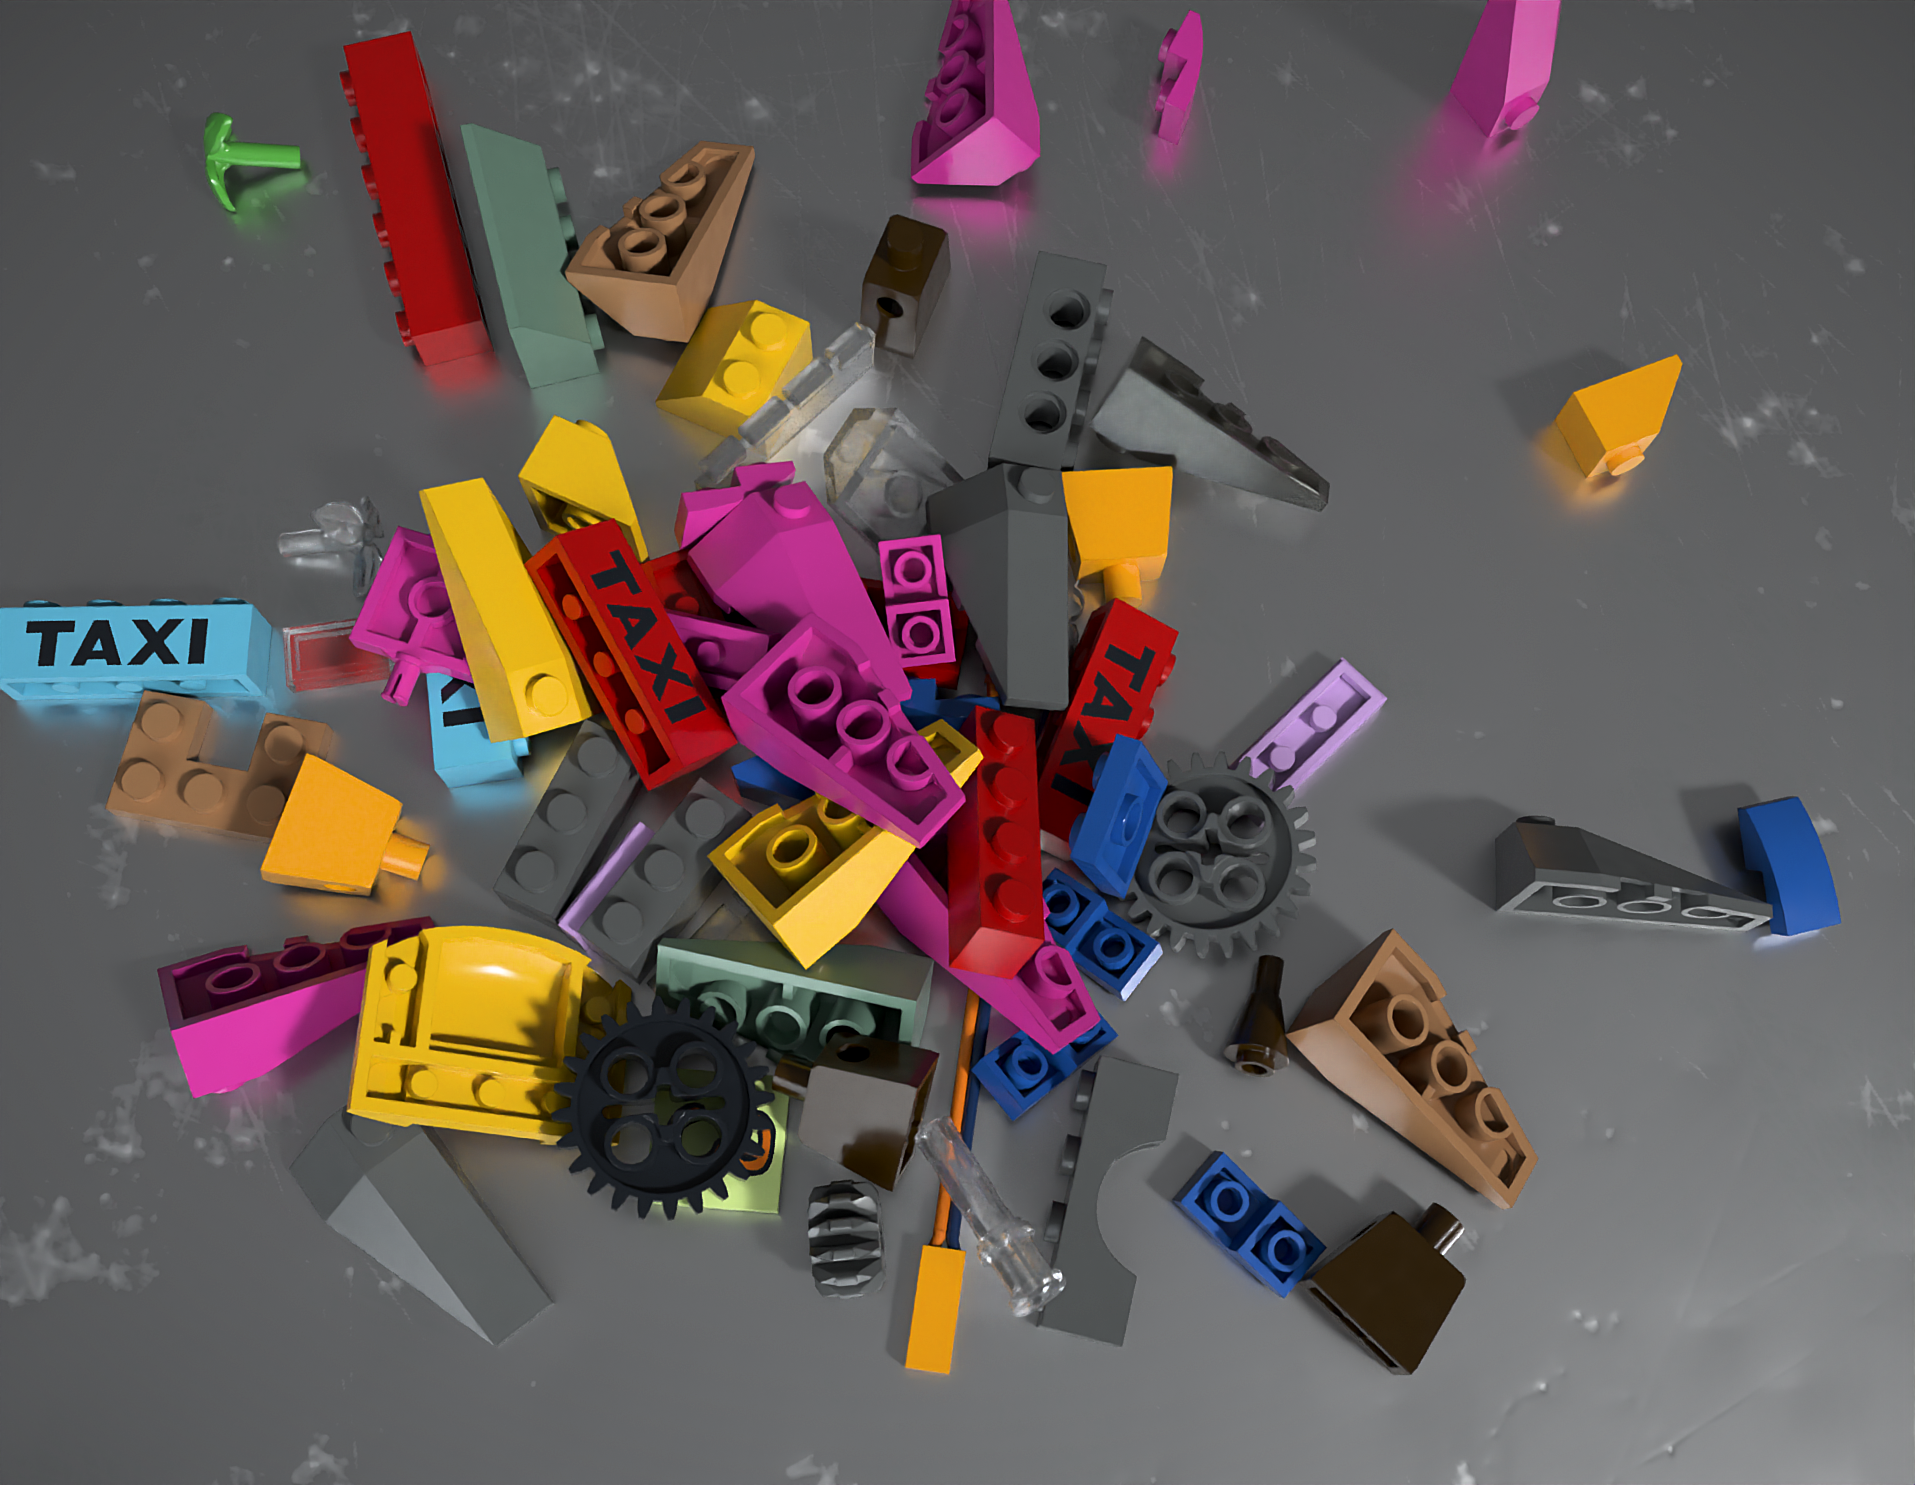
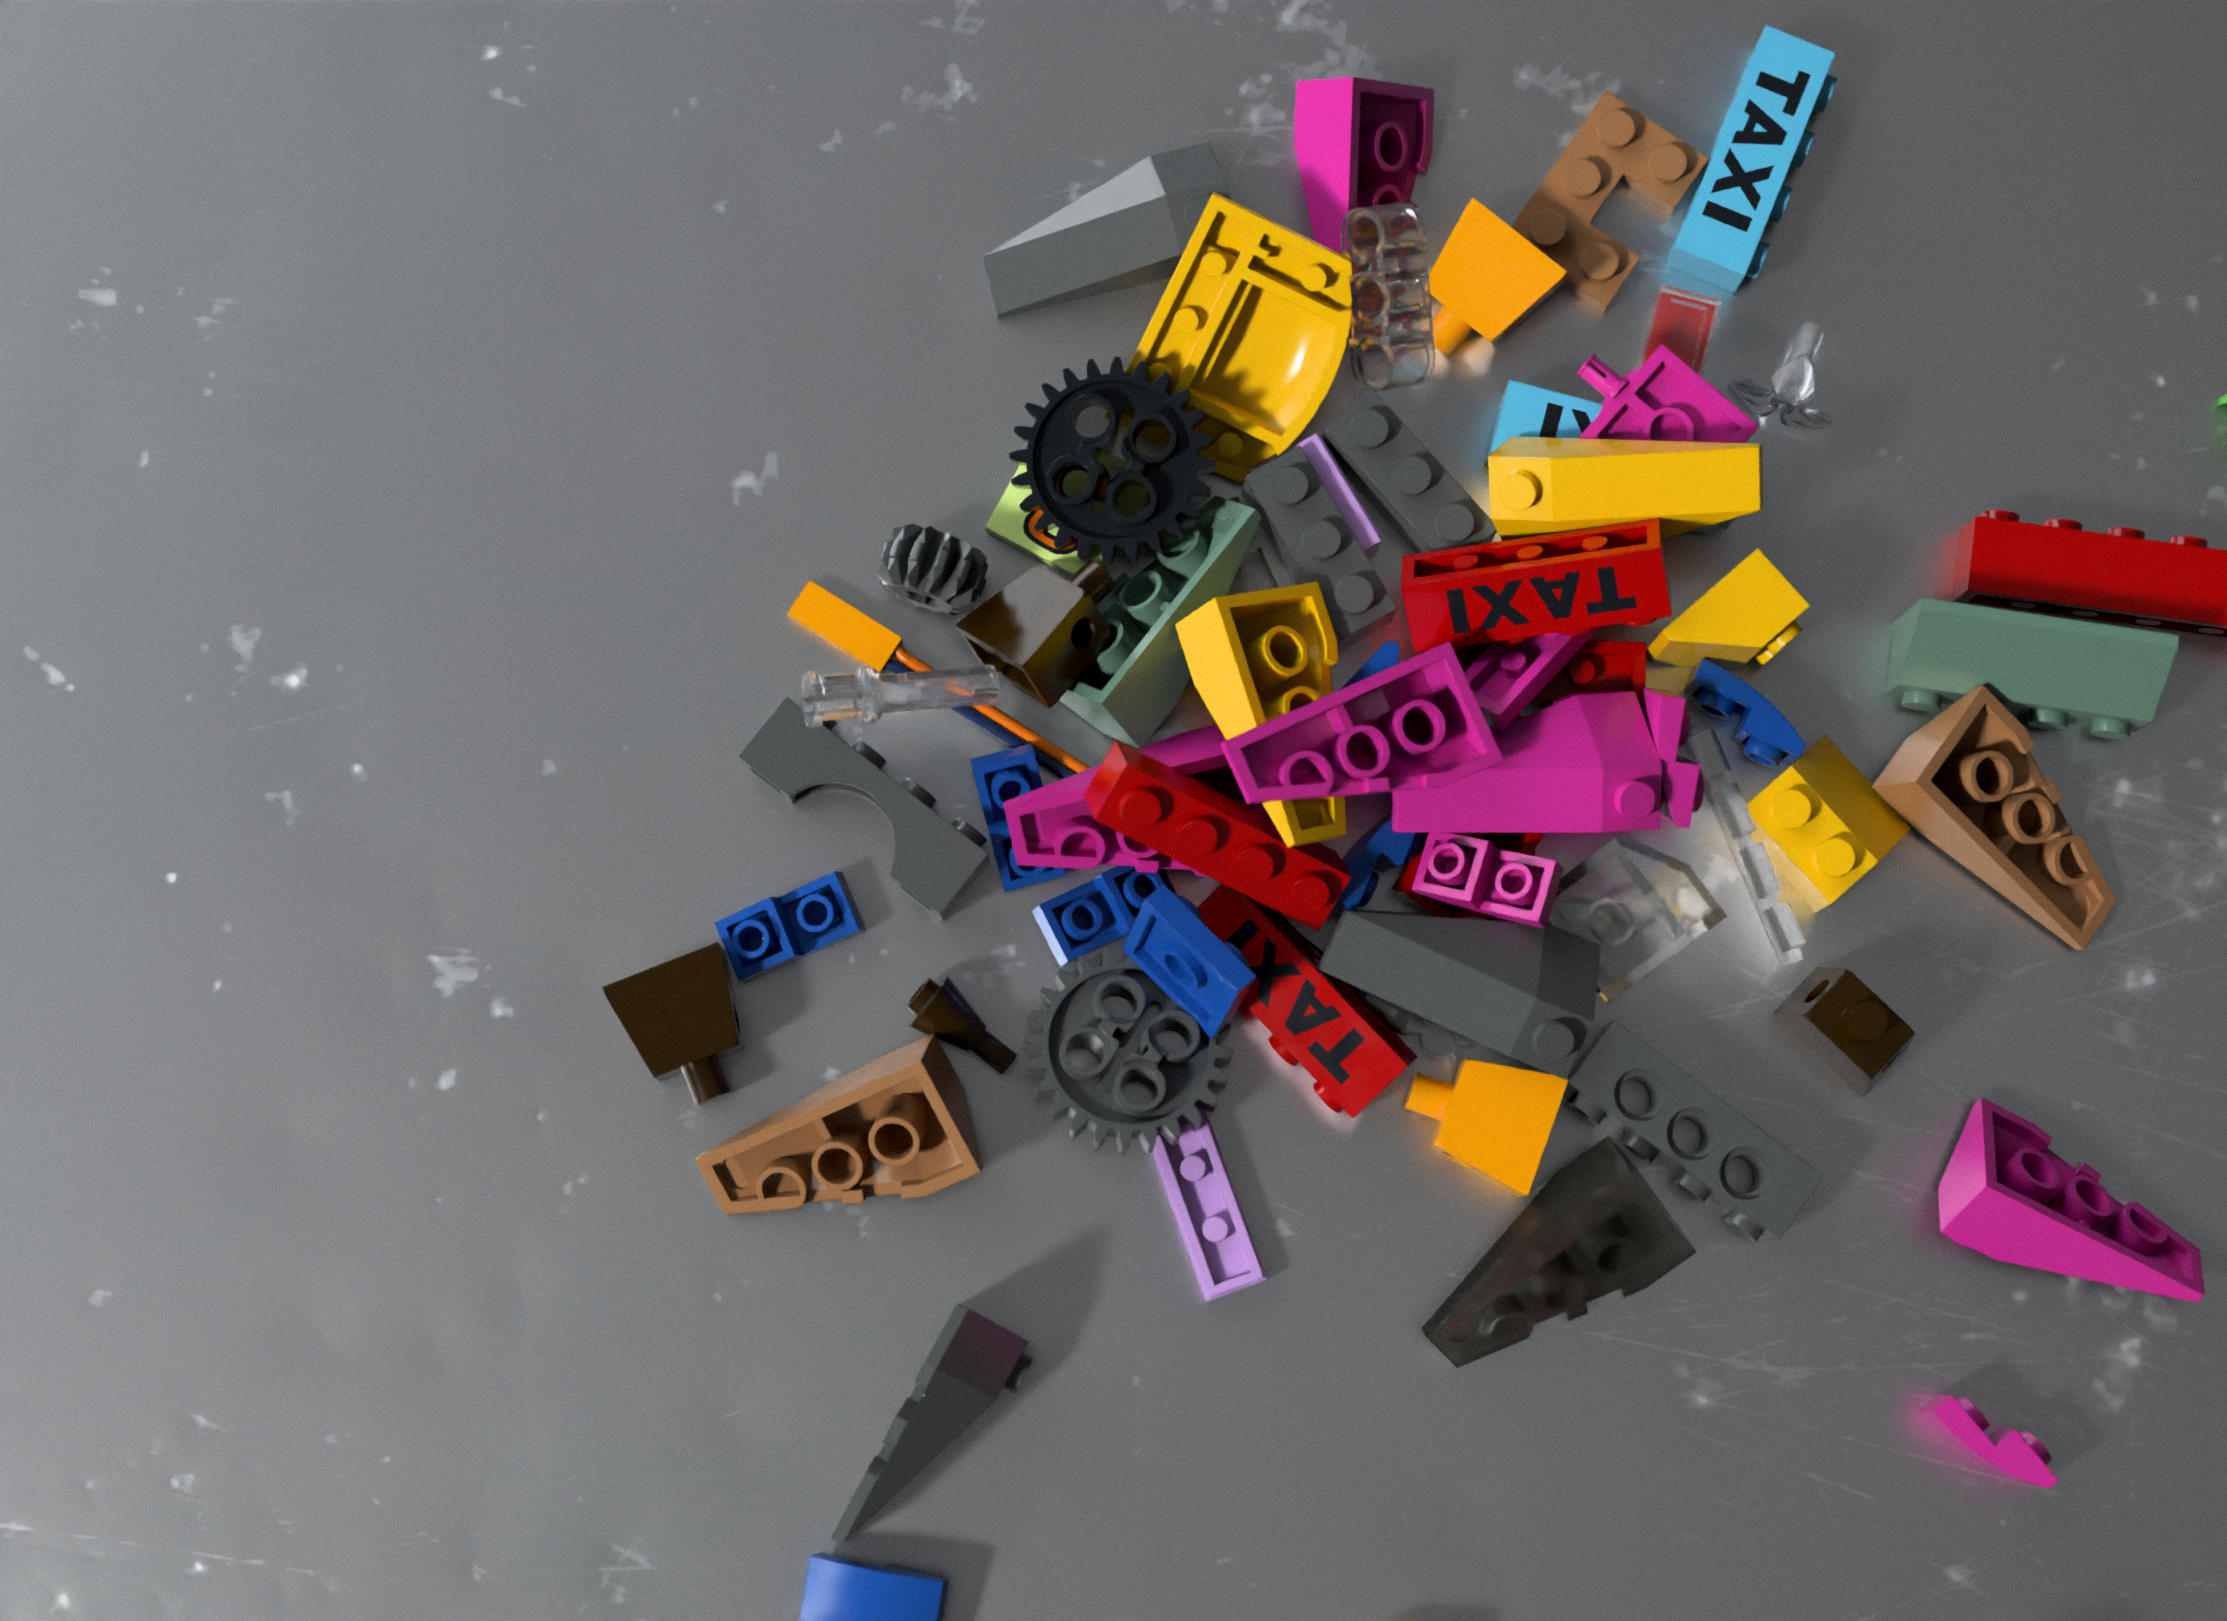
camera: 115 degrees right, 10 degrees up
none -> clear beam [1341,202,1435,392]
none -> blue slope [1683,658,1806,768]

